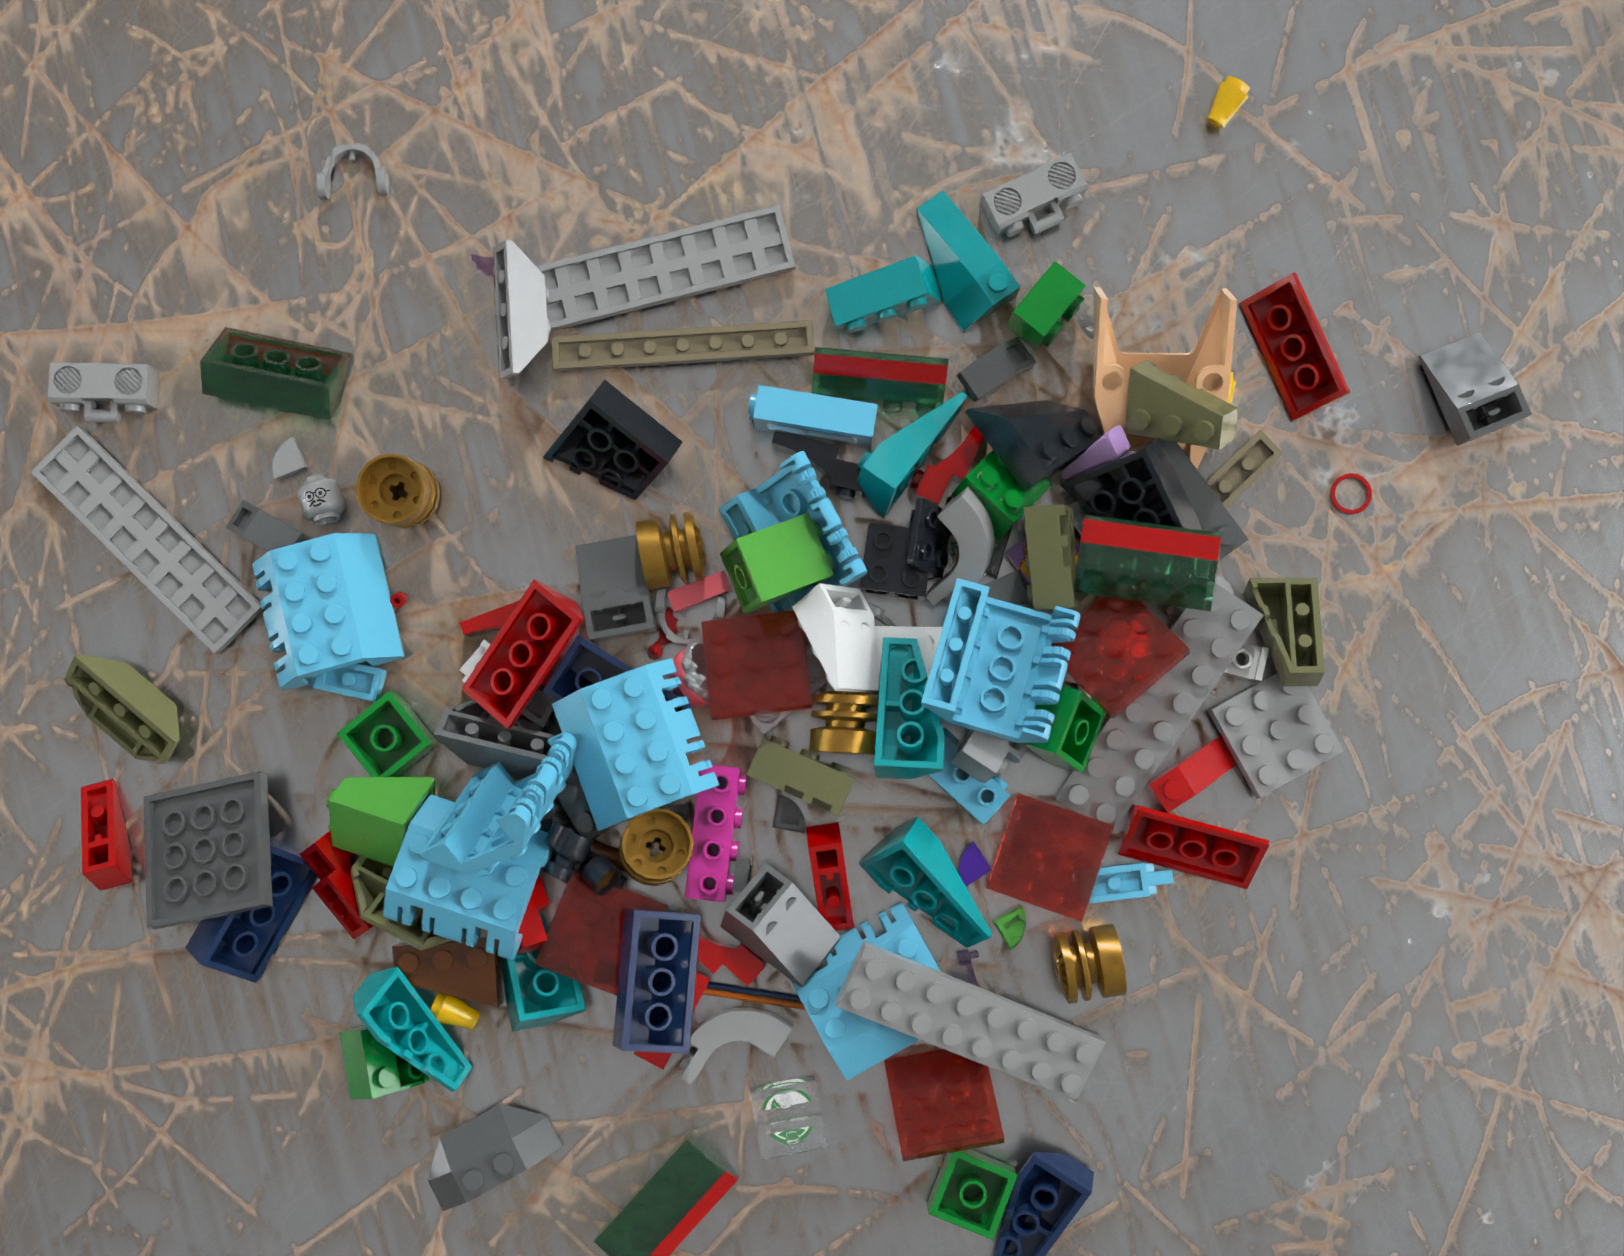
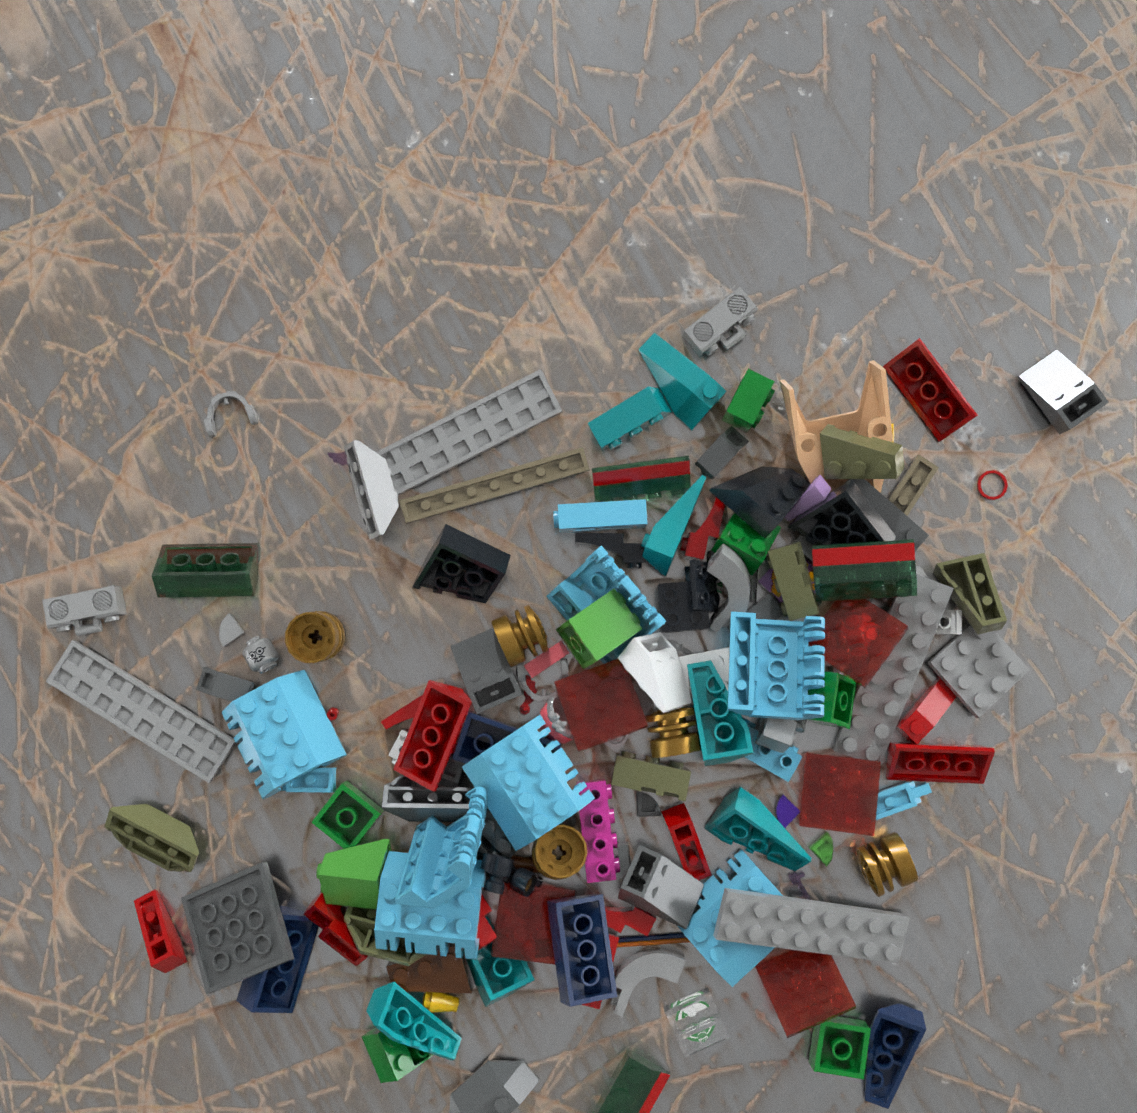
camera: 15 degrees left, 0 degrees up
yellow cone [1207,76,1250,128] -> none

